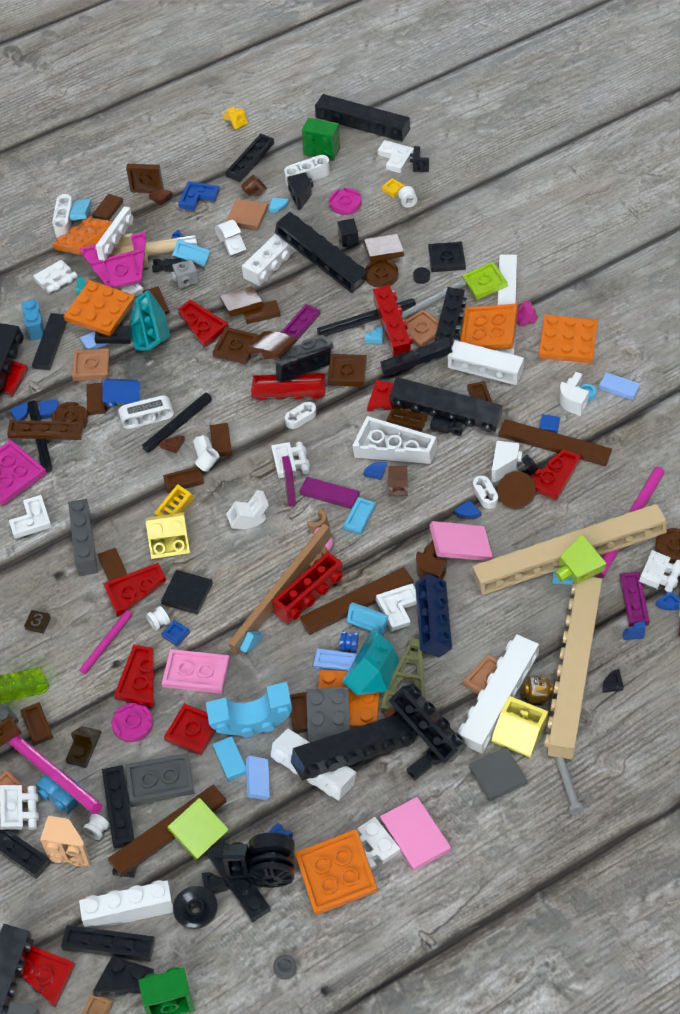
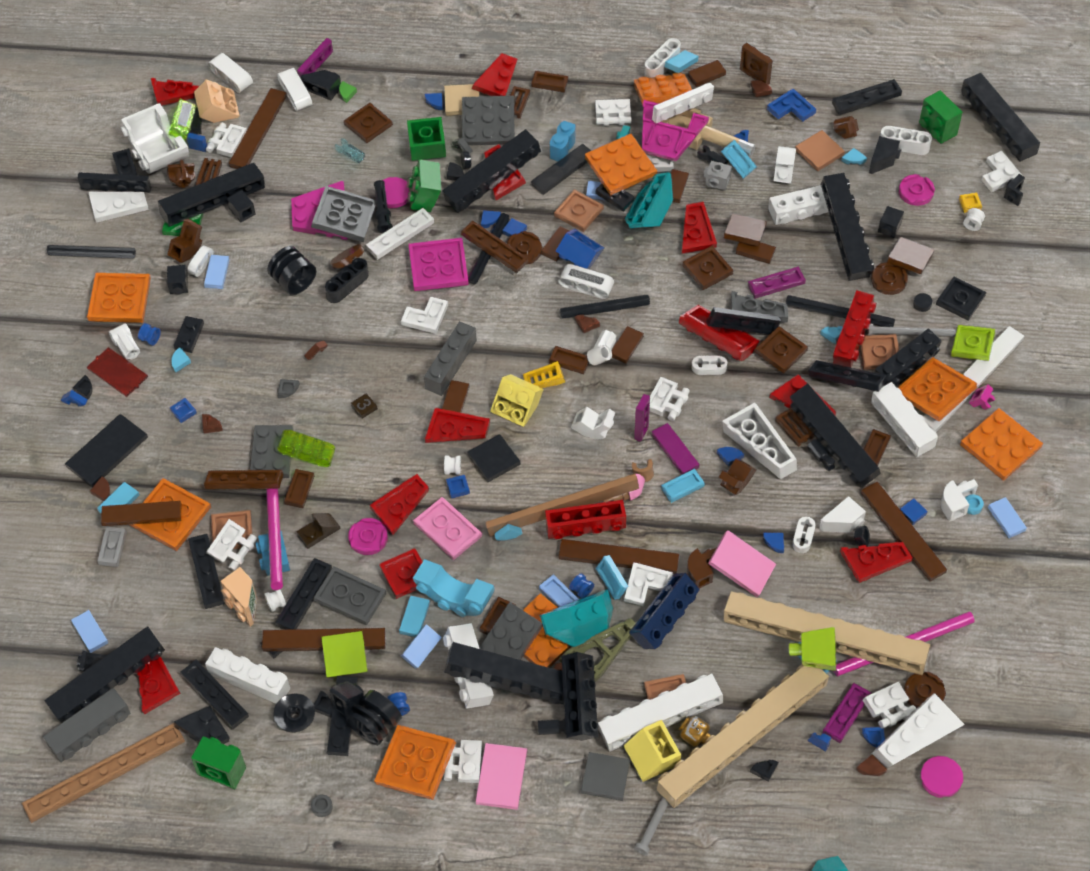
camera: 35 degrees right, 5 degrees up
dark pink bar [79,610,132,674] -> none
yellow bracket [222,106,248,129] -> none
reddish brown slope [245,331,297,359] -> none
reddish brown tile [497,471,536,509] -> none

